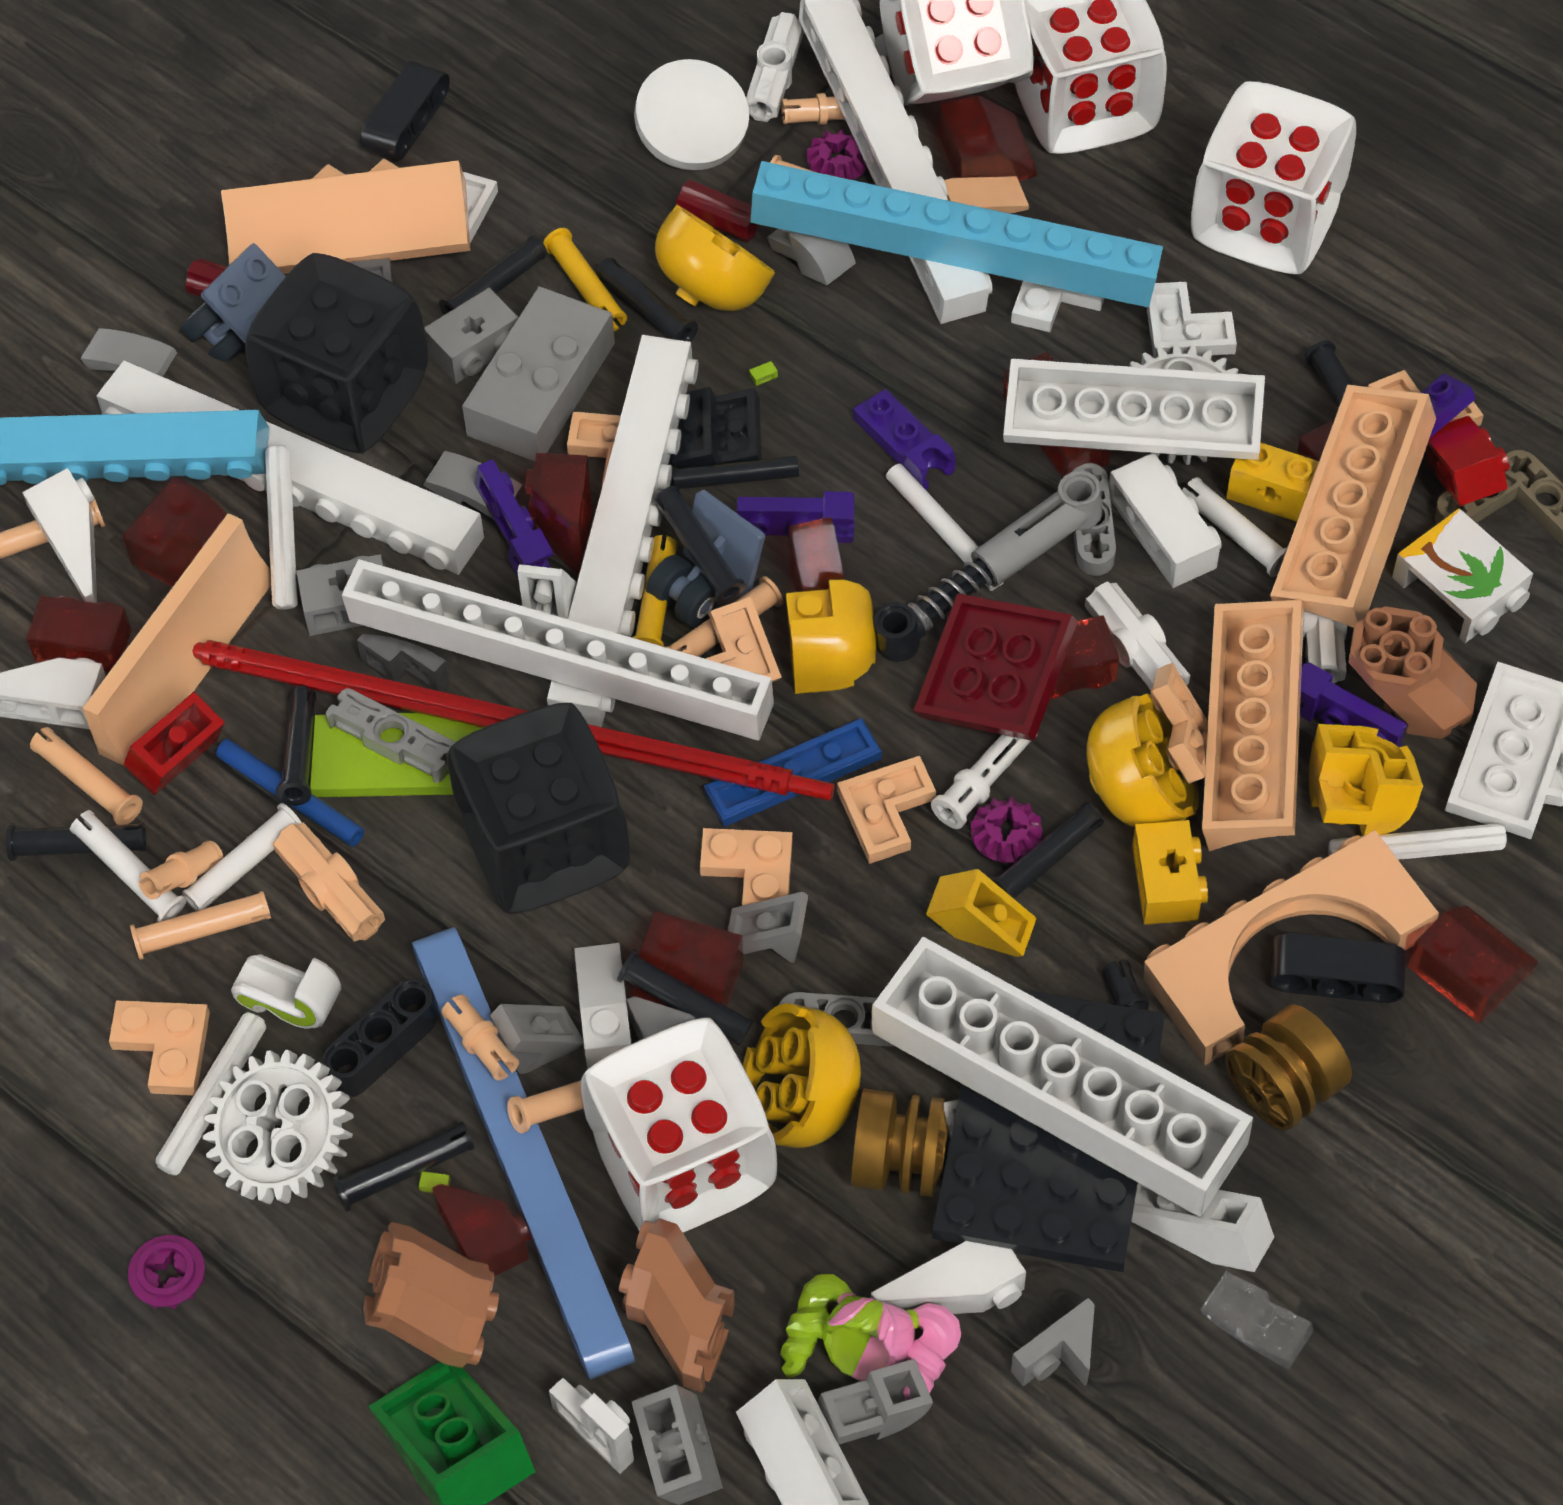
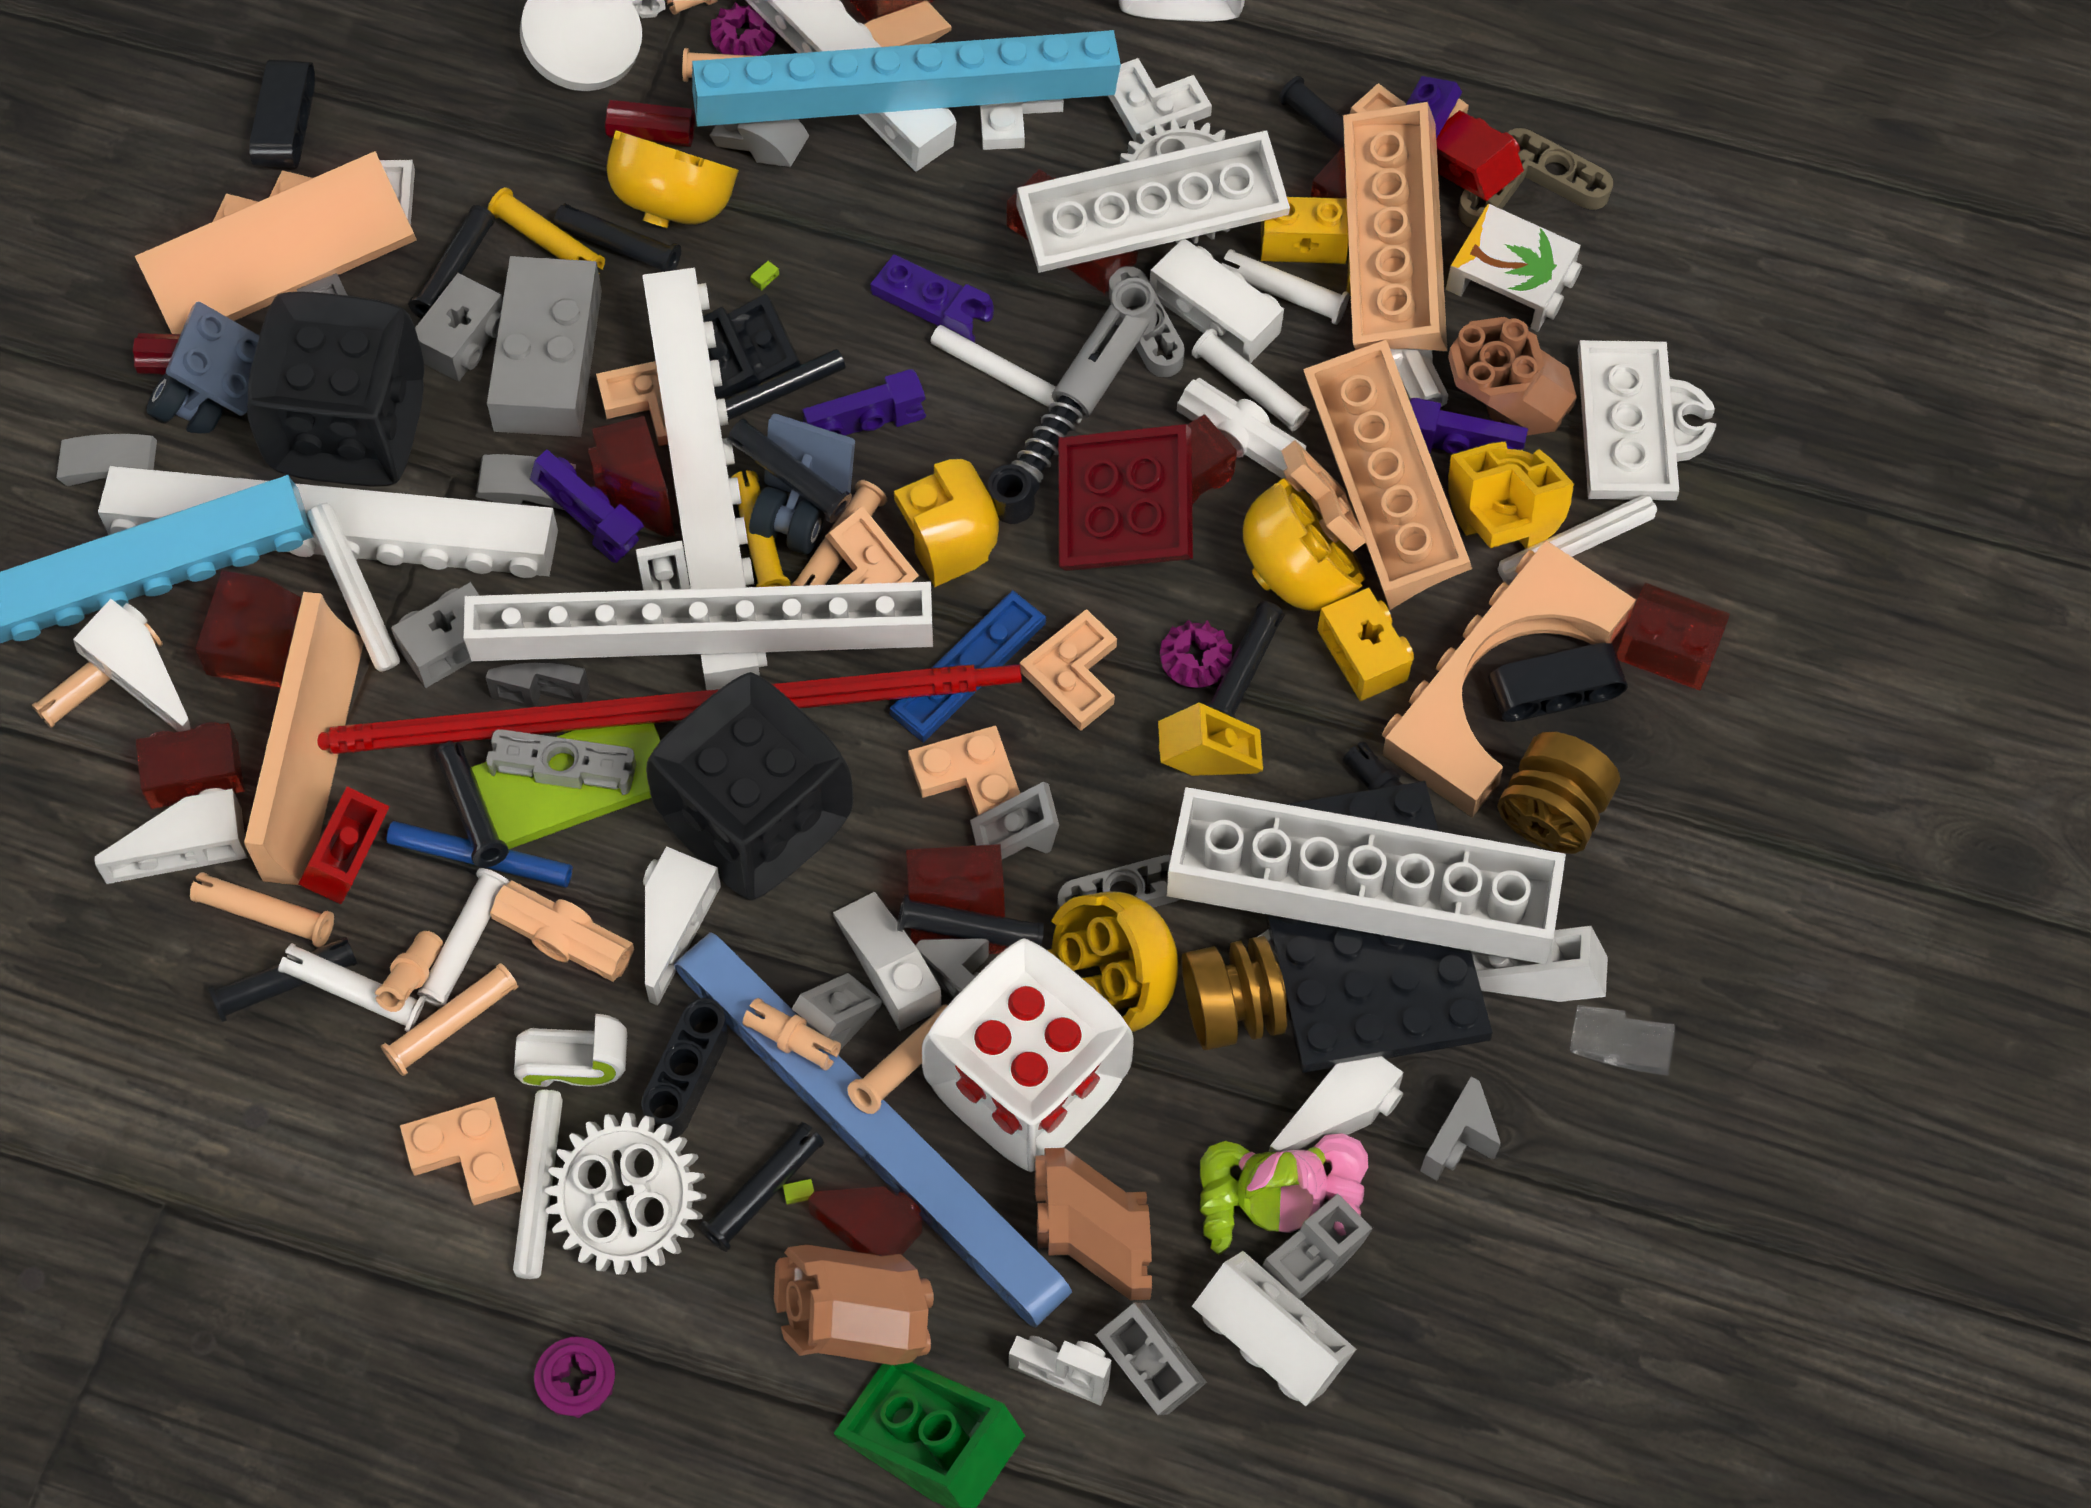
camera: 25 degrees left, 5 degrees up
clear red slope [789,517,844,592] -> none
white pin [931,734,1038,829] -> none
none -> white slope [643,846,721,1006]
none -> white pin [1192,328,1310,432]

